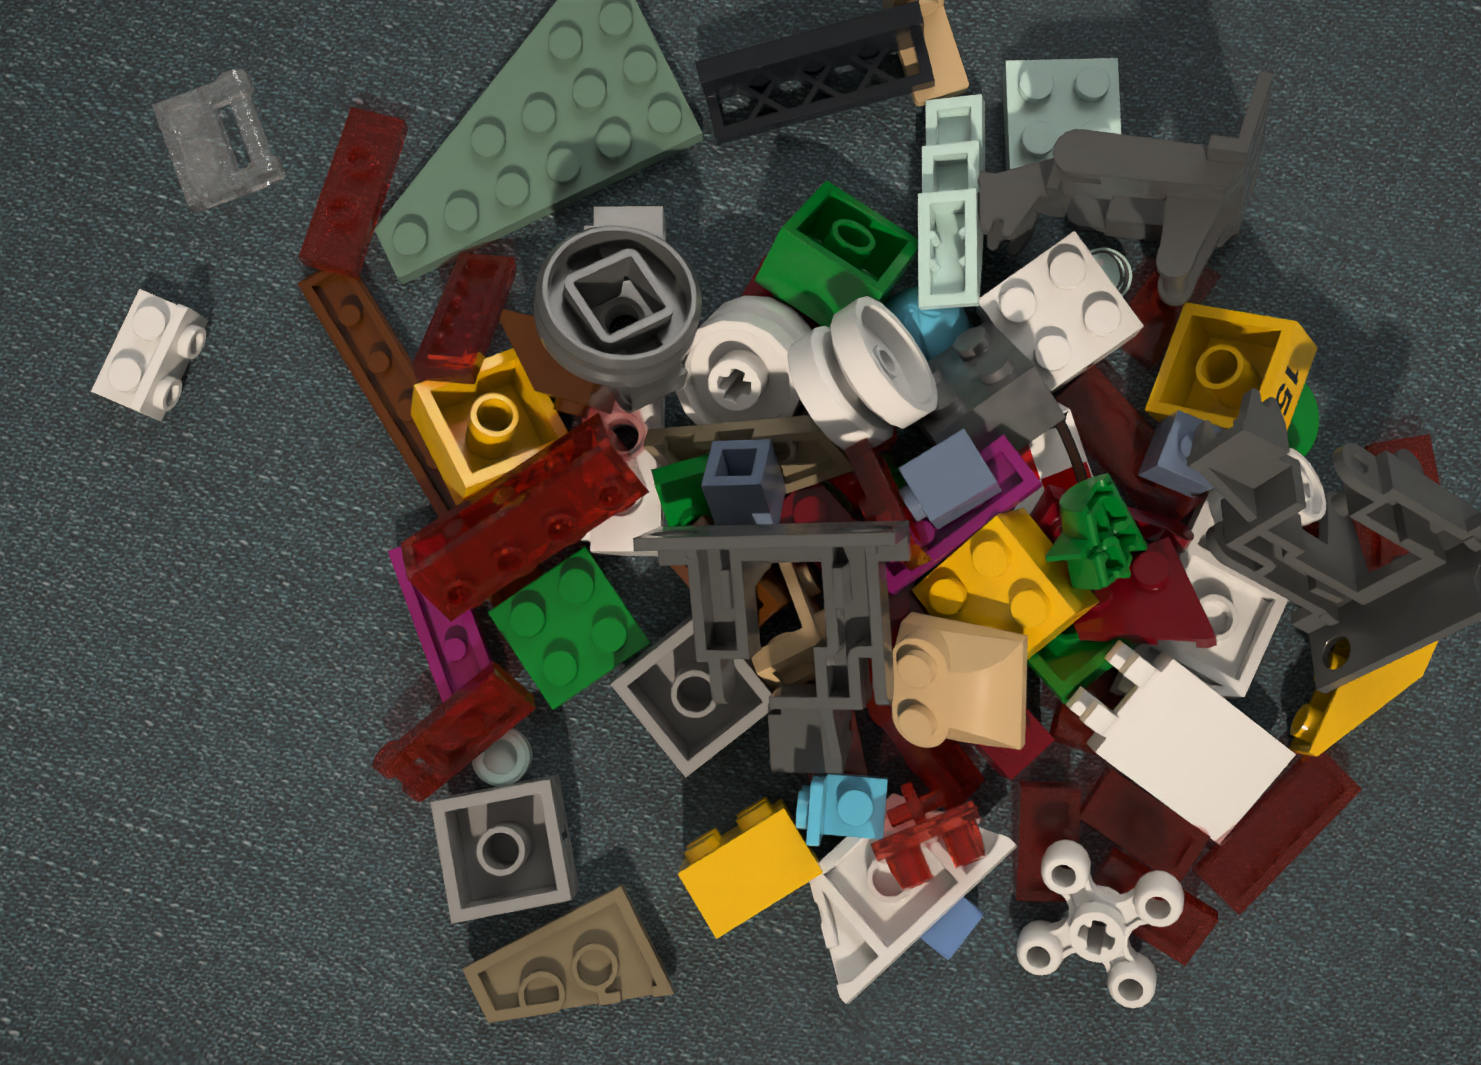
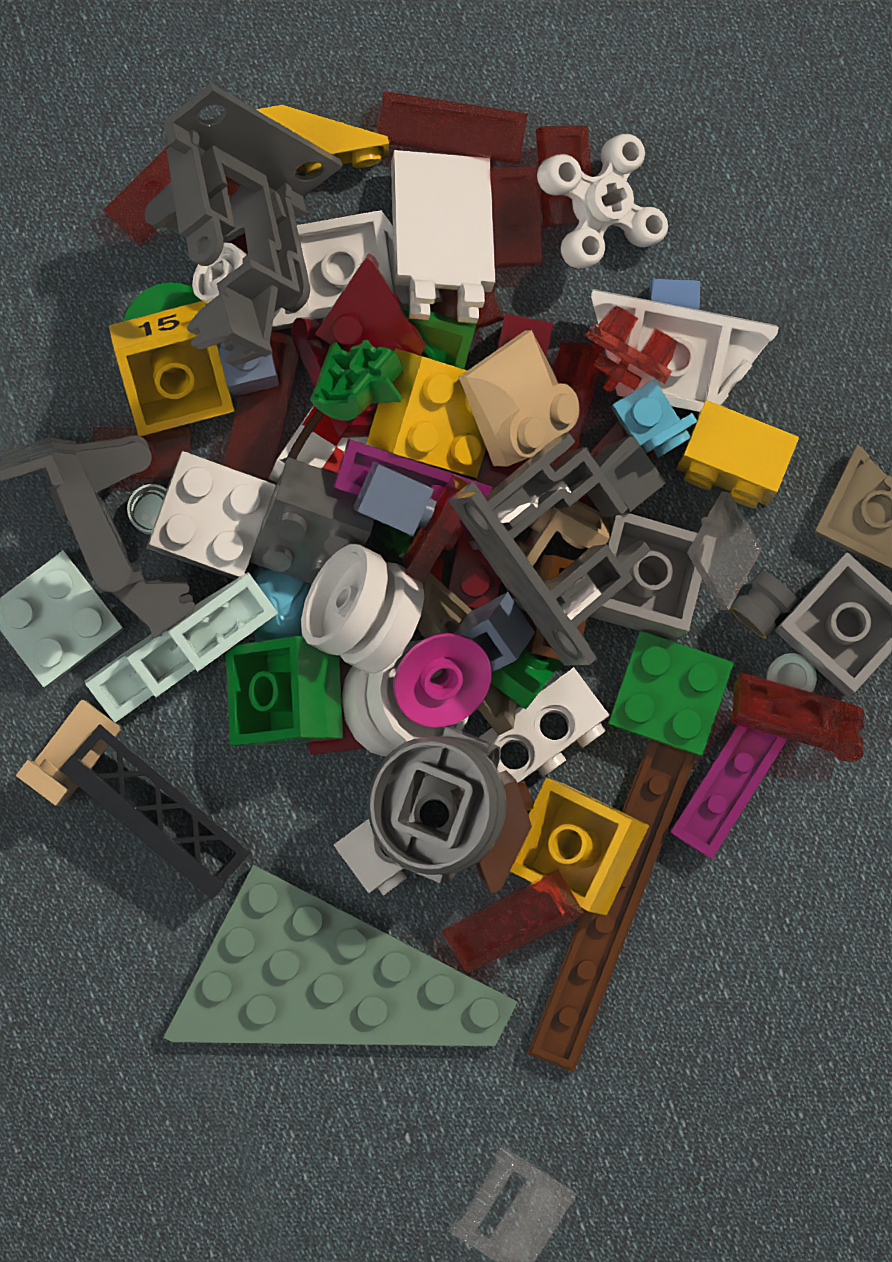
camera: 135 degrees left, 0 degrees up
white bracket [91,289,209,421] -> none
clear red plate [298,107,408,279] -> none
clear red brick [400,413,649,622] -> none
clear red plate [1014,781,1081,902] -> none
none -> dark pink dish [394,633,492,728]
none -> clear piece [687,491,762,610]
none -> dark grey wheel [729,570,799,639]

